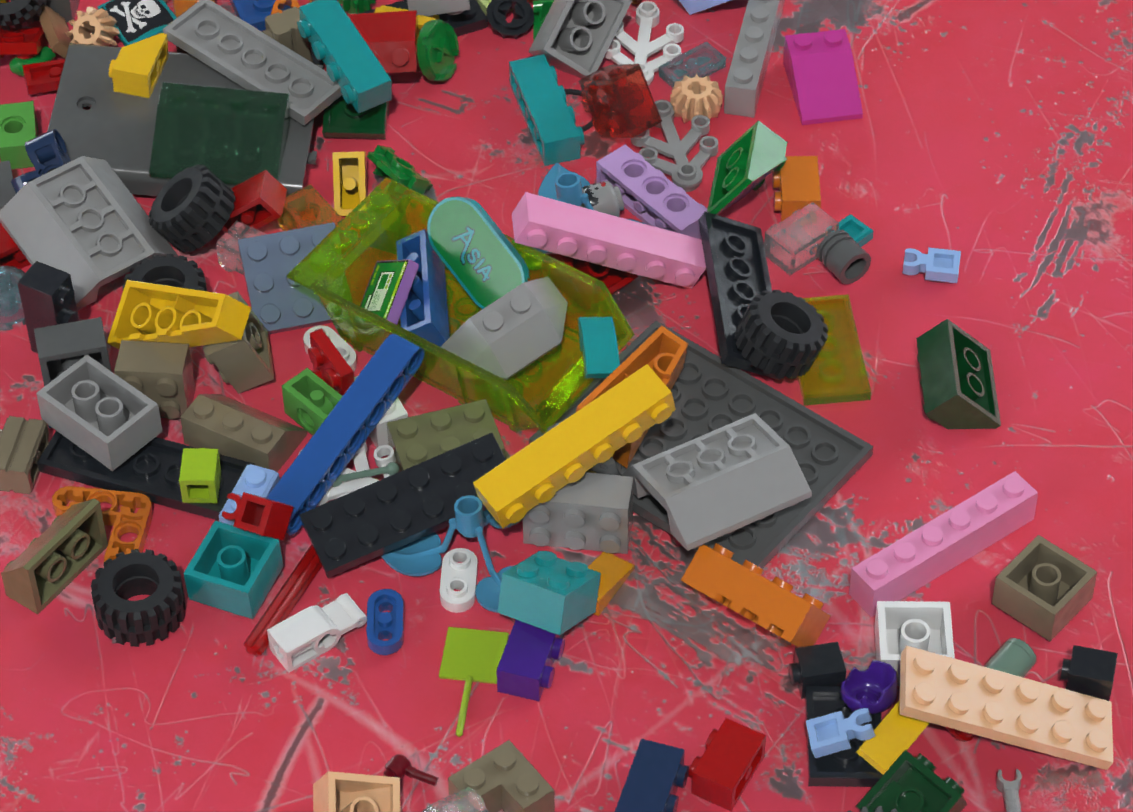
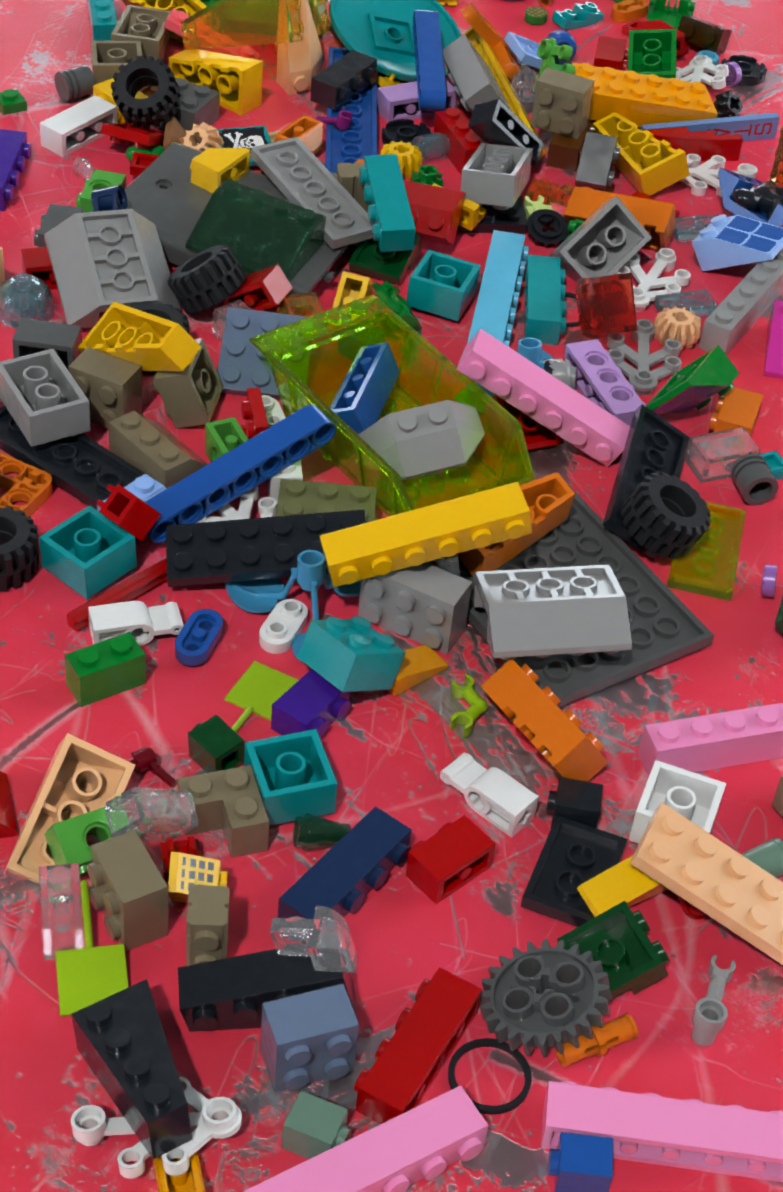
camera: 15 degrees right, 5 degrees down
black brick [17,261,79,353] -> none
lime brick [179,448,221,503] -> none
sand green hinge [332,462,399,487] -> none
tile [354,259,419,326] -> none
green tile [417,20,459,82] -> none
tile [427,197,530,309] -> none
teal slope [578,317,620,378] -> none
light blue plate [806,708,875,758] -> none
dark purple hair [841,660,897,715] -> none
none -> green brick [65,632,146,707]
none -> dark green brick [188,715,245,773]
none -> teal brick [244,729,338,826]
none -> clear green cone [293,813,350,851]
none -> teal brick [406,249,481,321]
none -> white piece [440,752,539,838]
none -> lime arm [450,674,488,738]
none -> medium azure brick [461,230,529,383]
none -> medium lavender tile [761,564,778,598]

